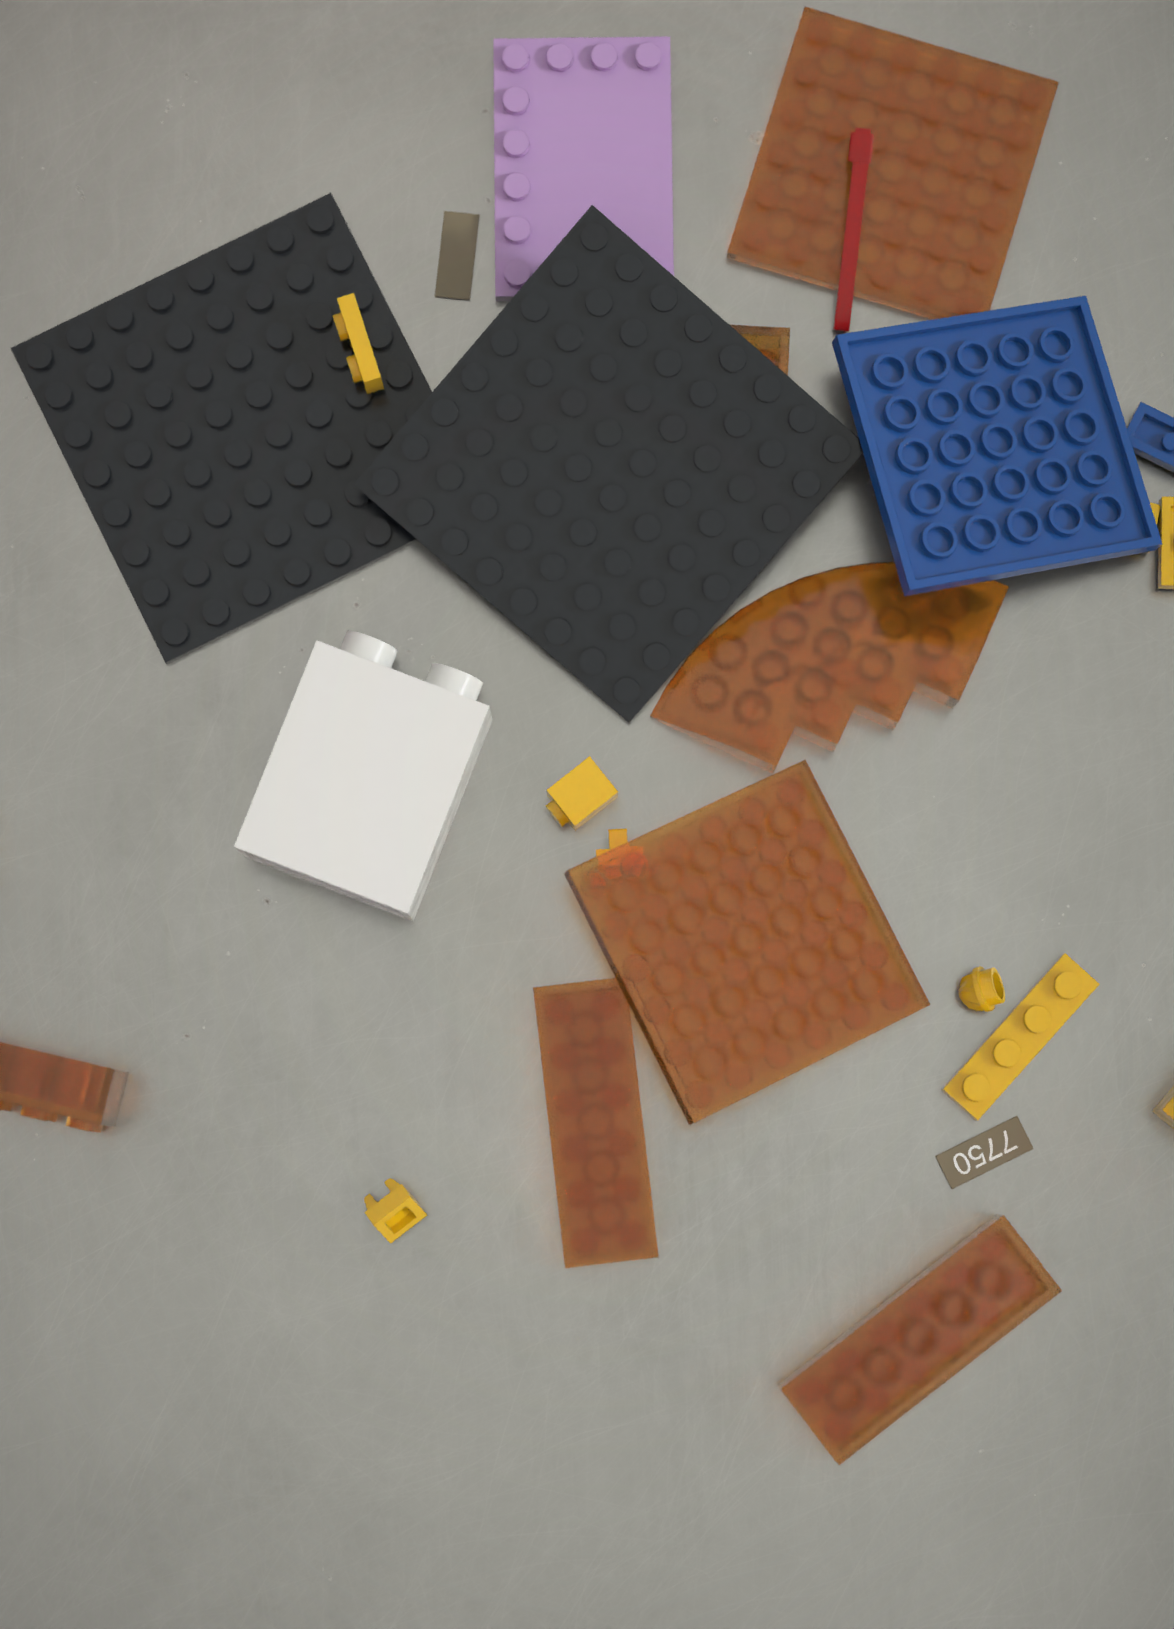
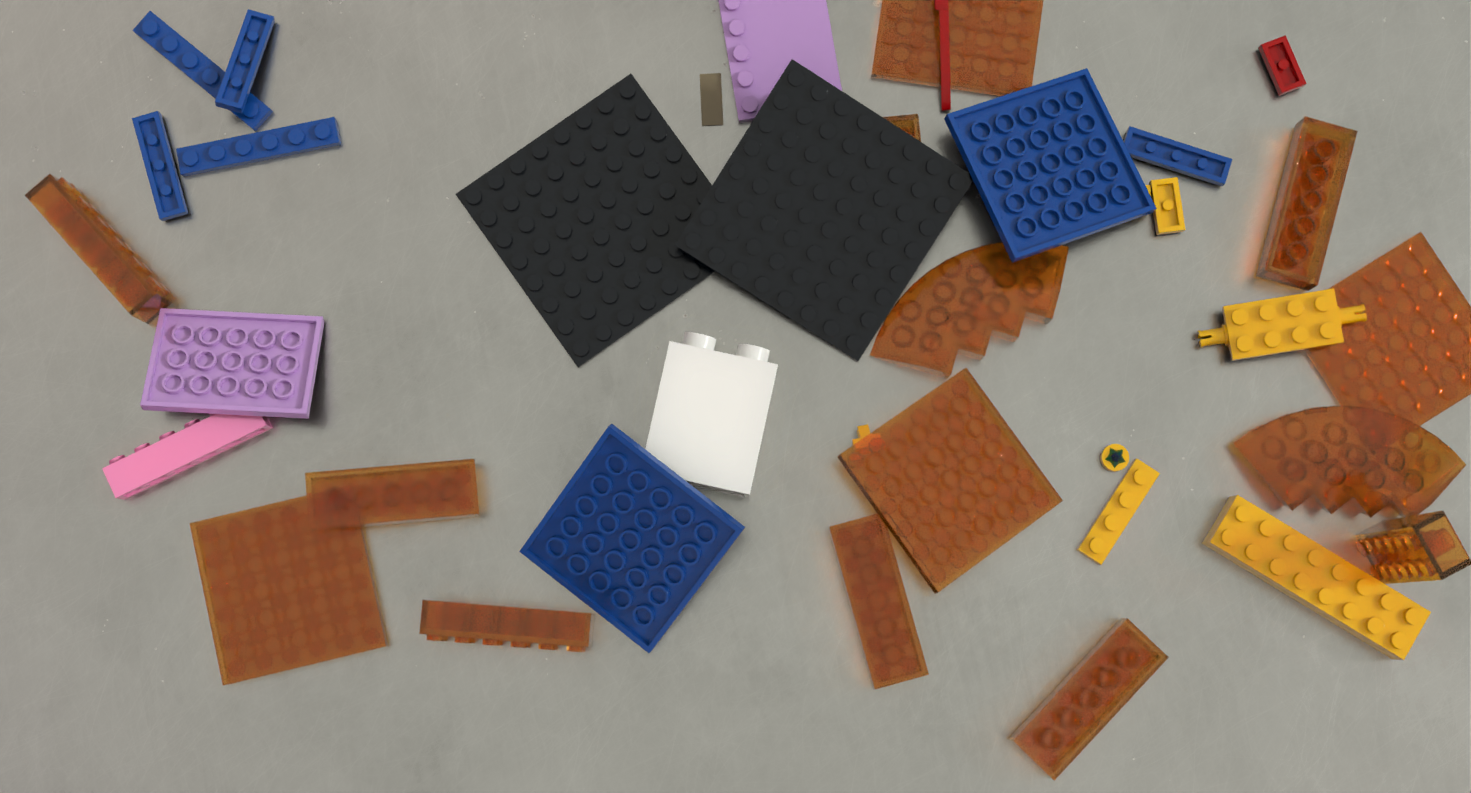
camera: 10 degrees left, 0 degrees up
yellow plate [333,293,384,394] -> none
yellow tile [364,1178,427,1244] -> none
yellow brick [545,756,618,831] -> none
dark tan sticker [935,1116,1034,1189] -> none
yellow plate [958,966,1005,1012] -> none
none -> blue plate [519,424,745,653]
none -> yellow tile [1100,444,1129,472]

